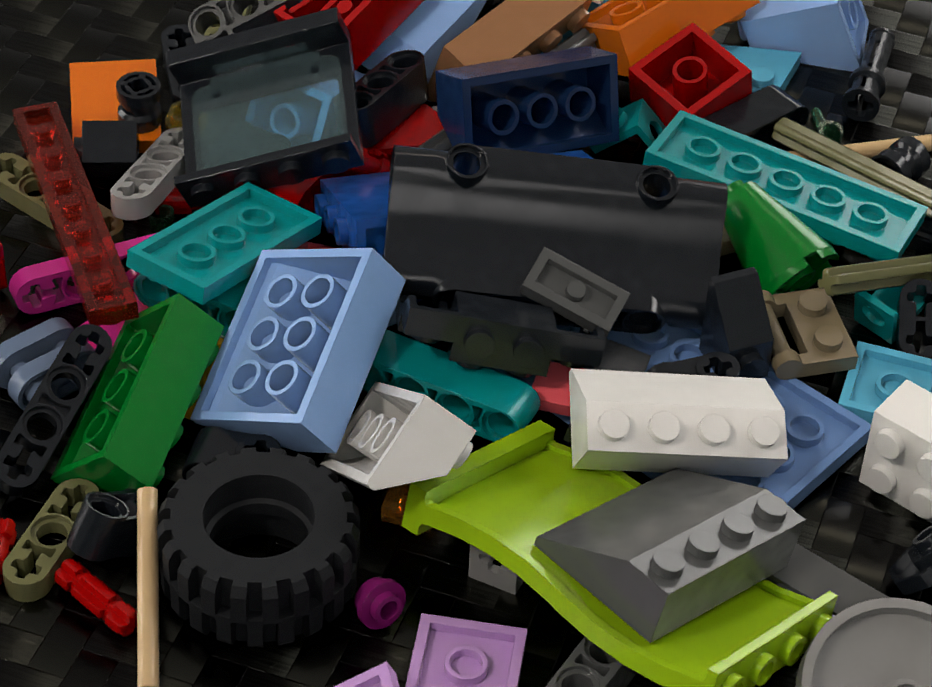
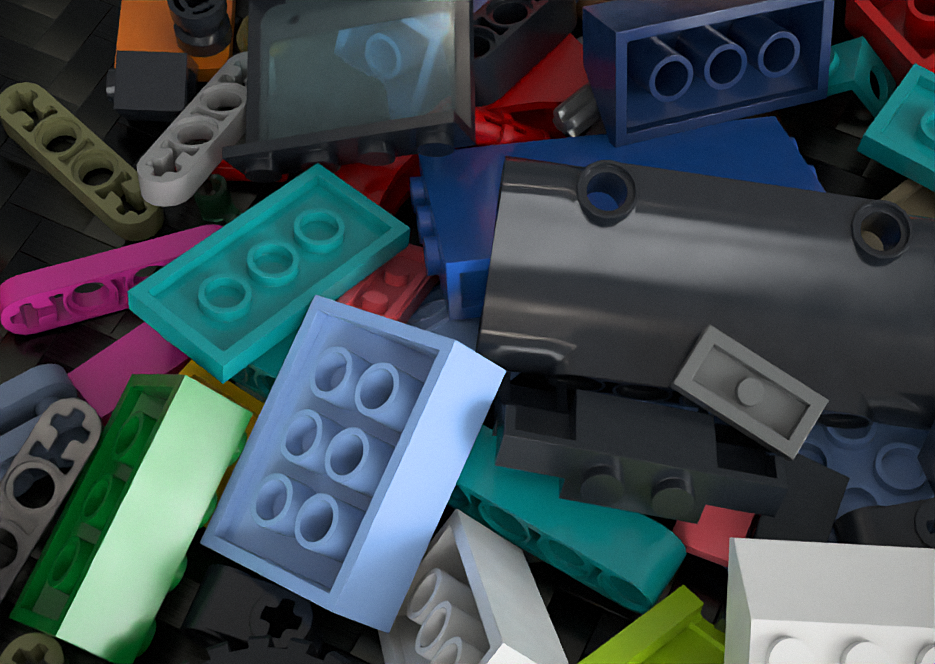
camera: 10 degrees right, 15 degrees up
clear red plate [12,101,139,326] -> none

